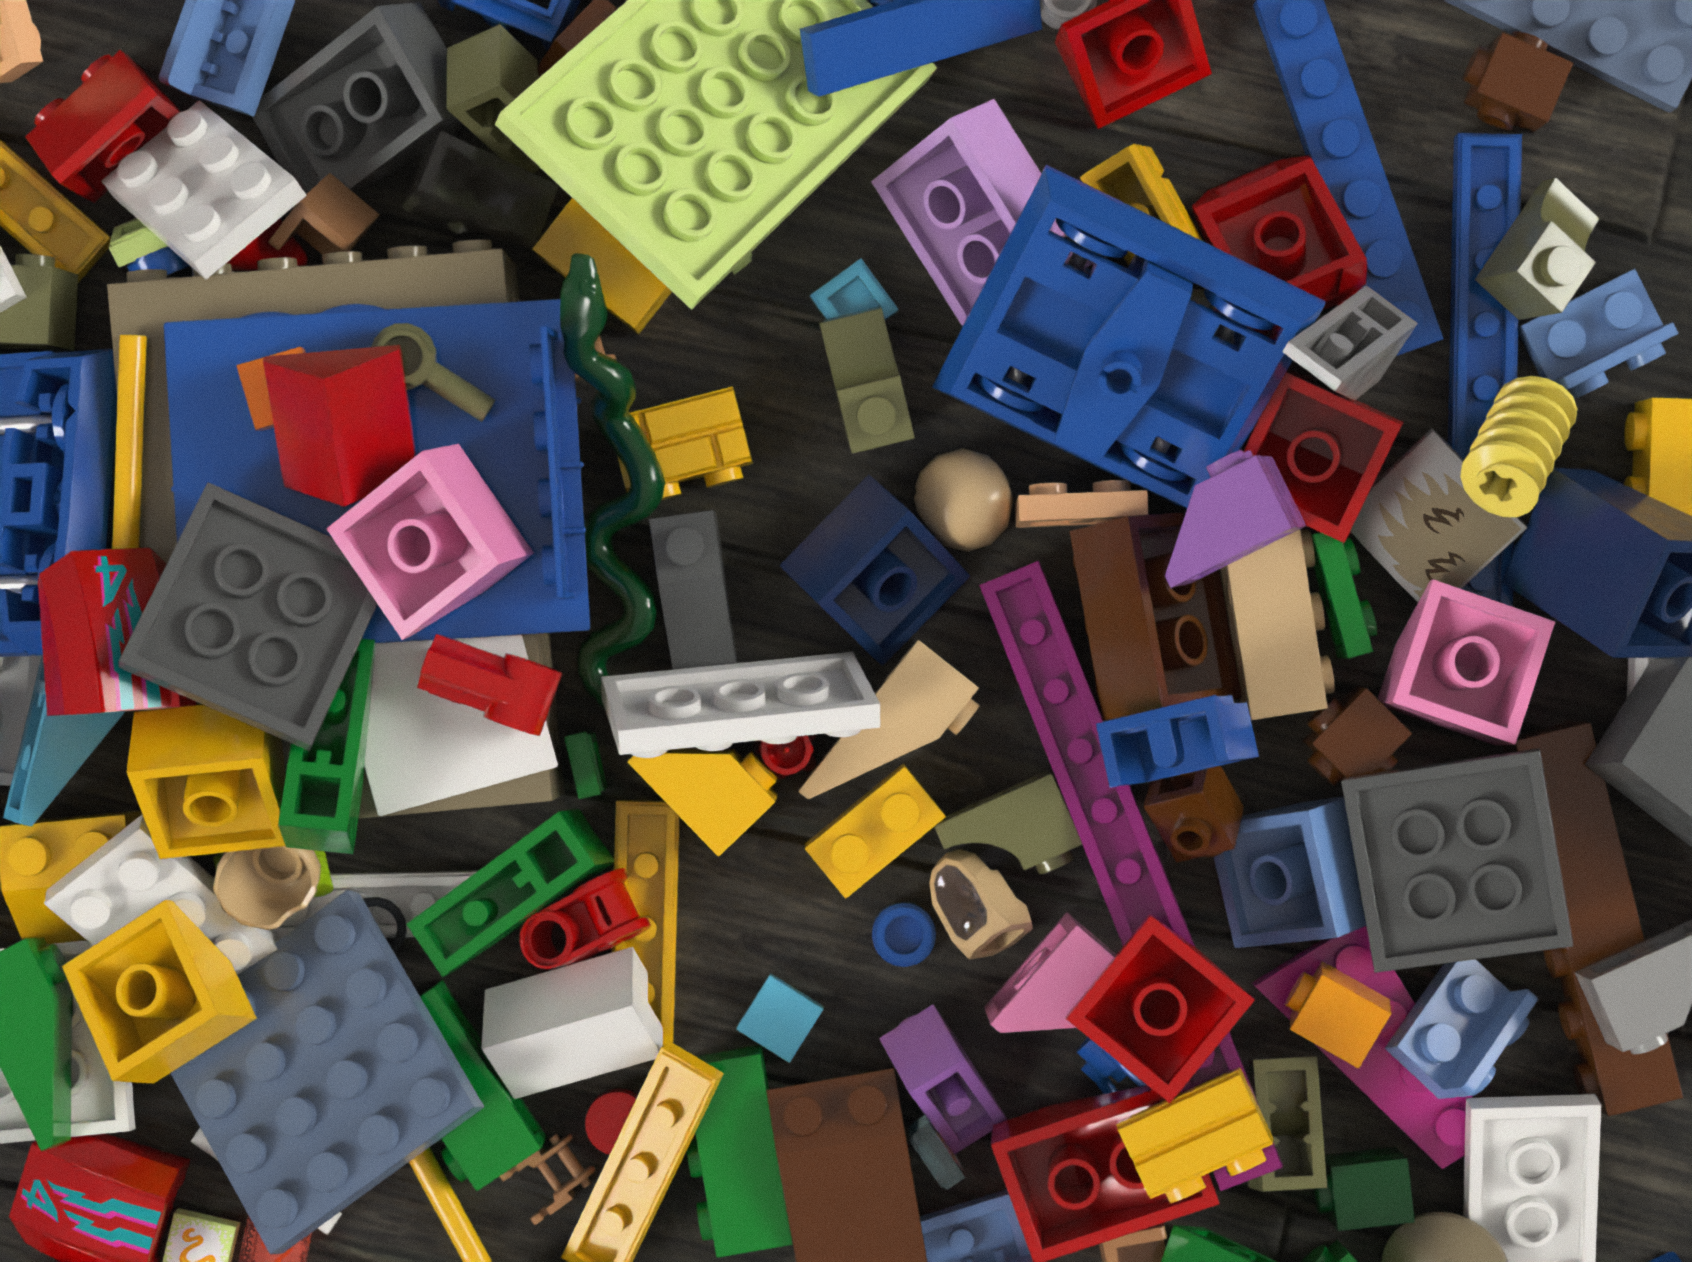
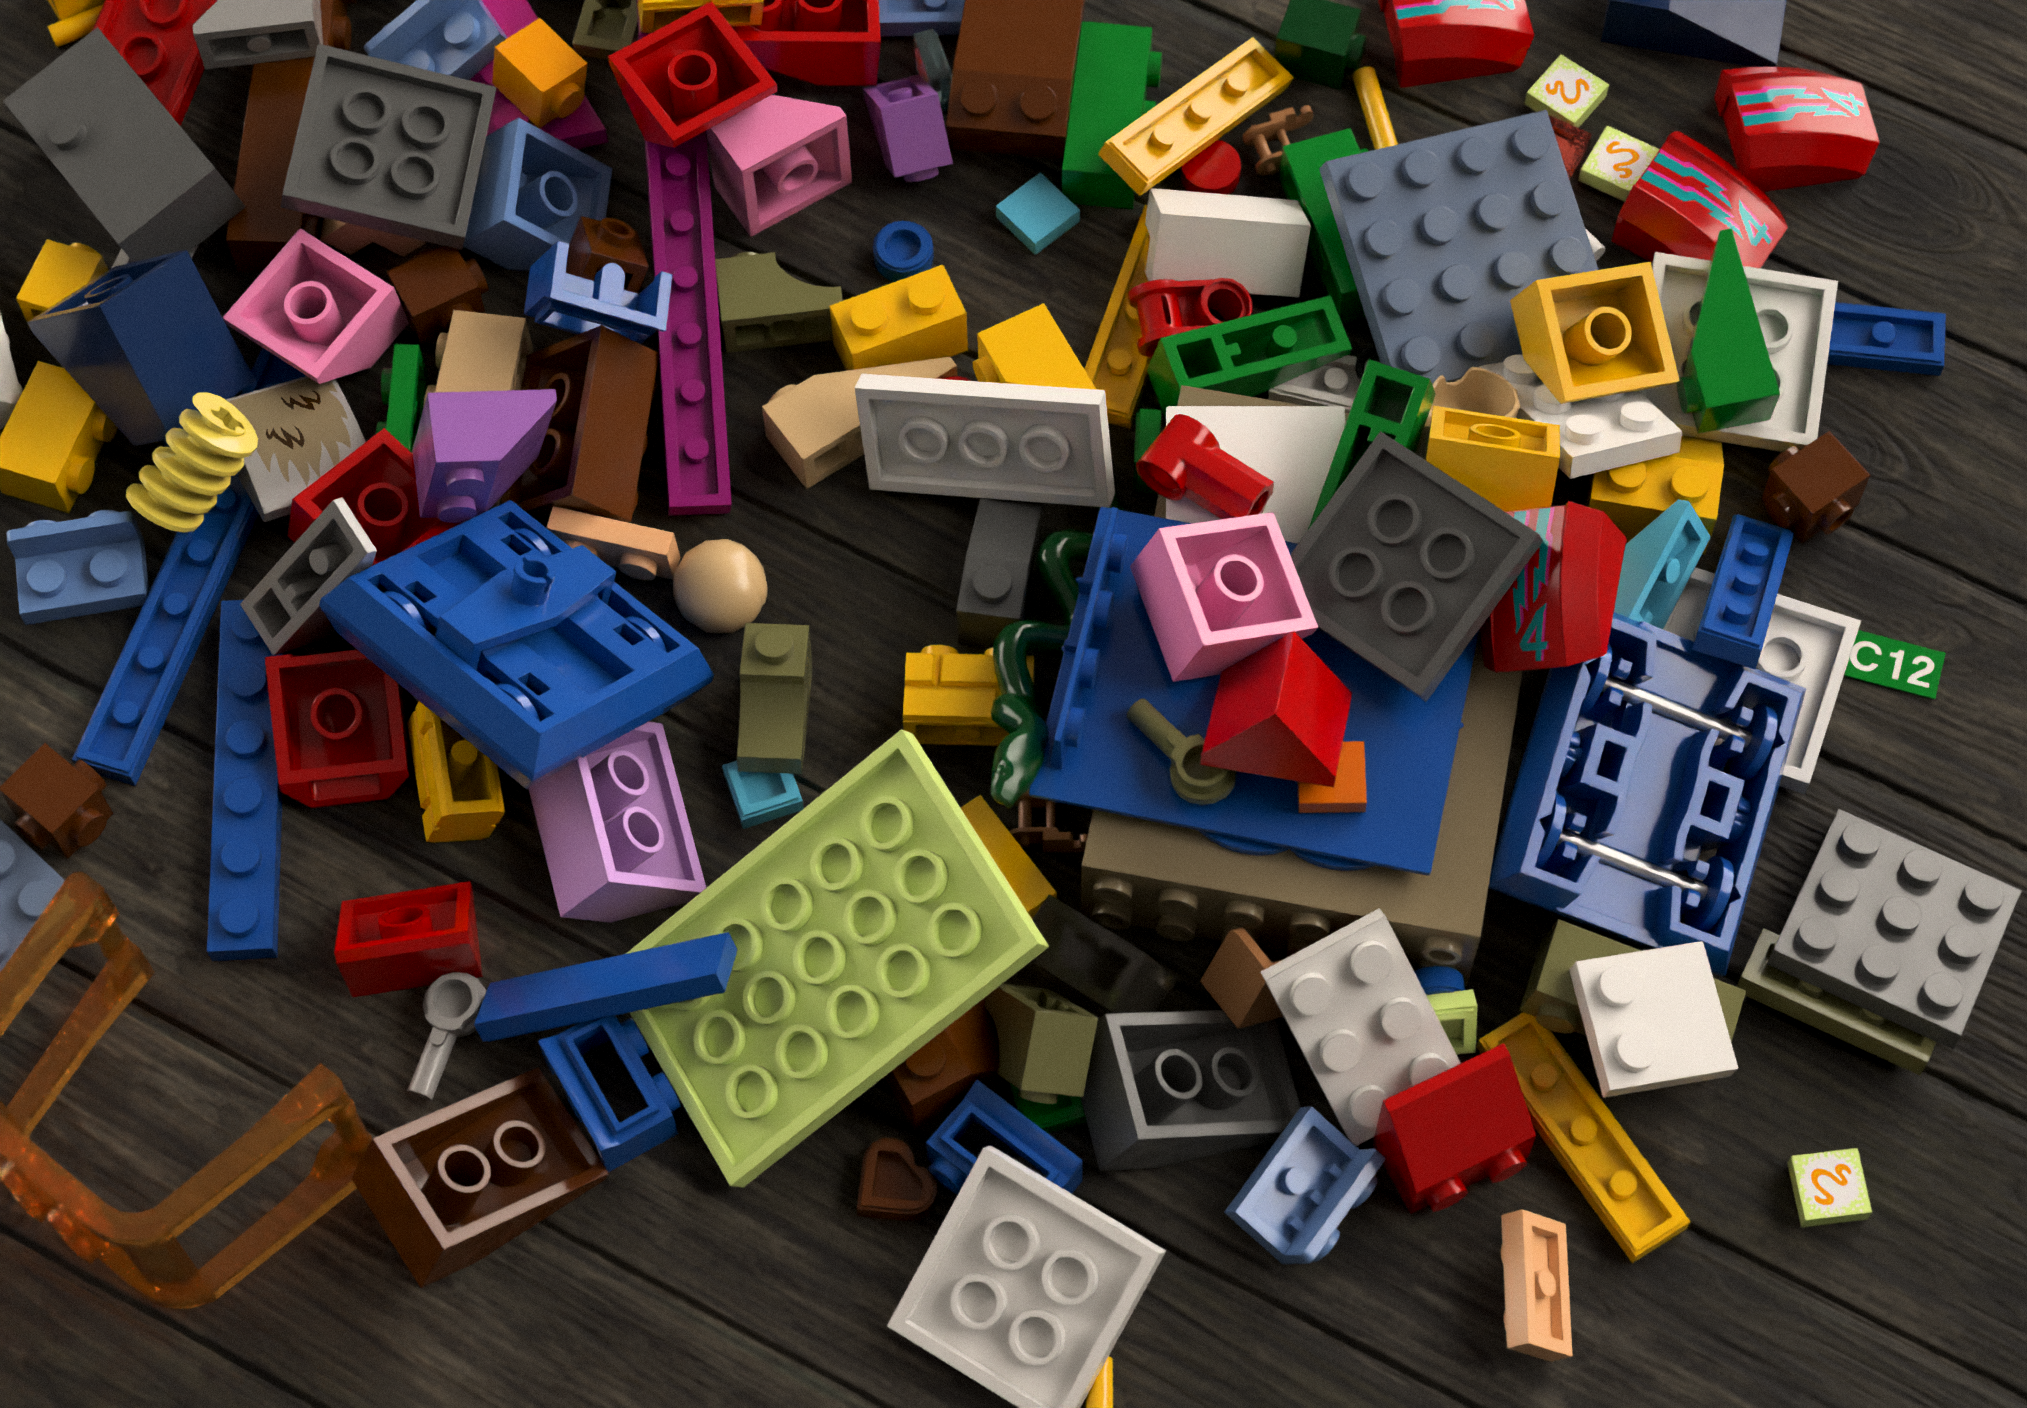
camera: 160 degrees left, 25 degrees down
yellow bar [112,335,147,549] -> none
dark blue slope [779,474,970,666] -> none
tan rock [929,849,1033,960] -> none
olive arch [1475,178,1599,320] -> none

